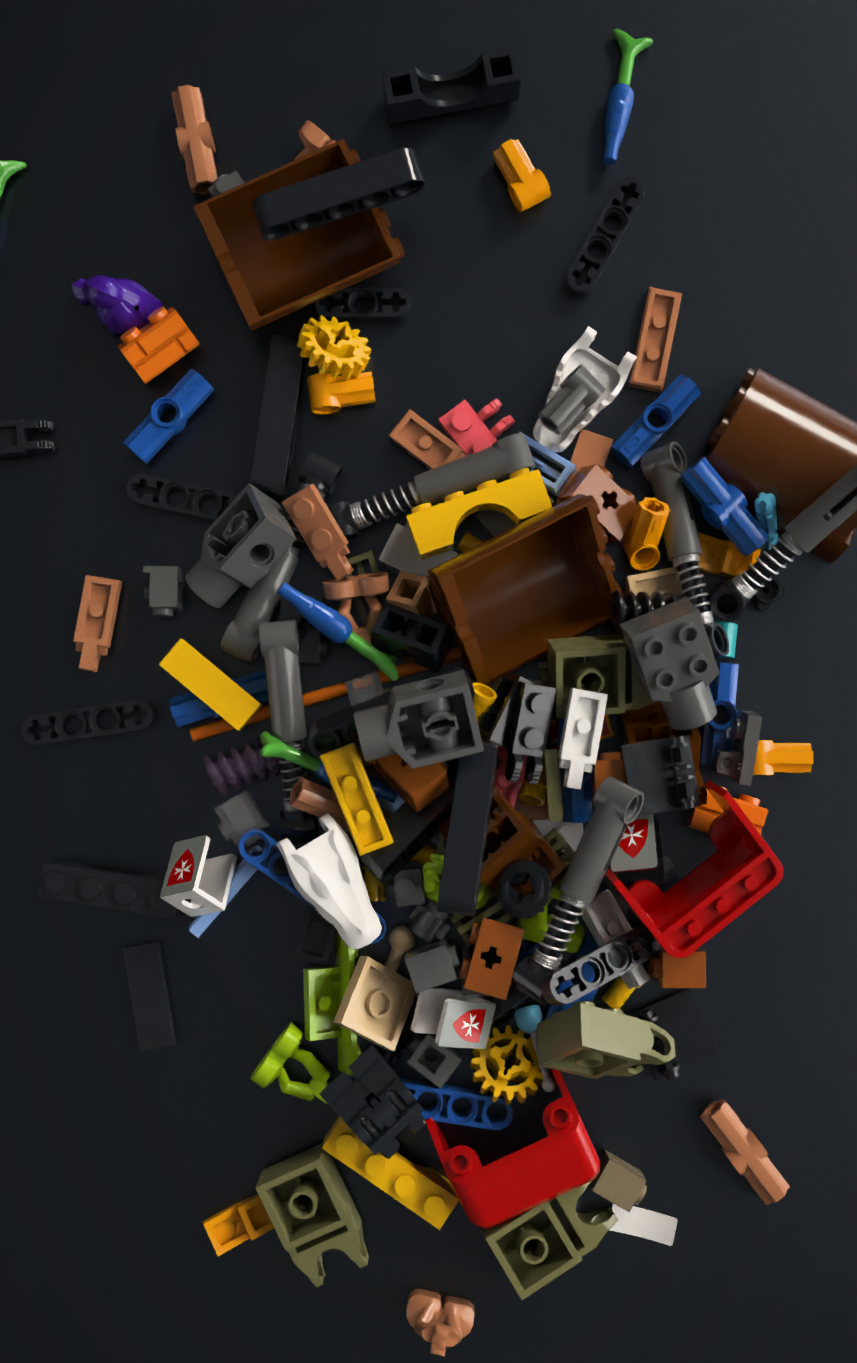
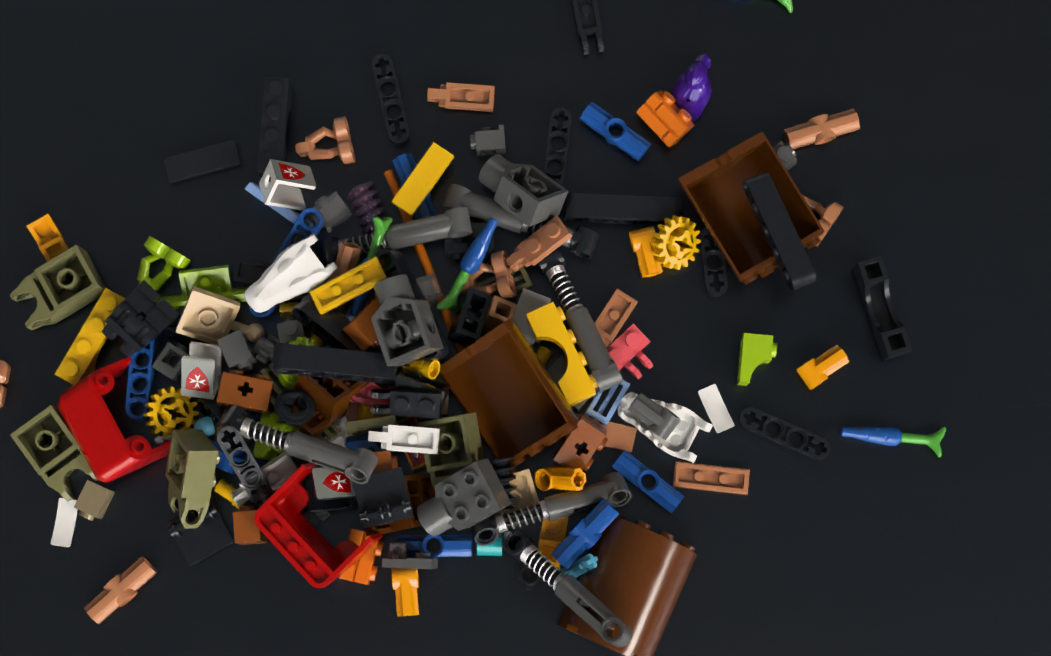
camera: 80 degrees right, 5 degrees down
none -> nougat piece [295,116,356,164]
none -> white sticker [698,384,735,433]
none -> lime arch [737,333,777,386]

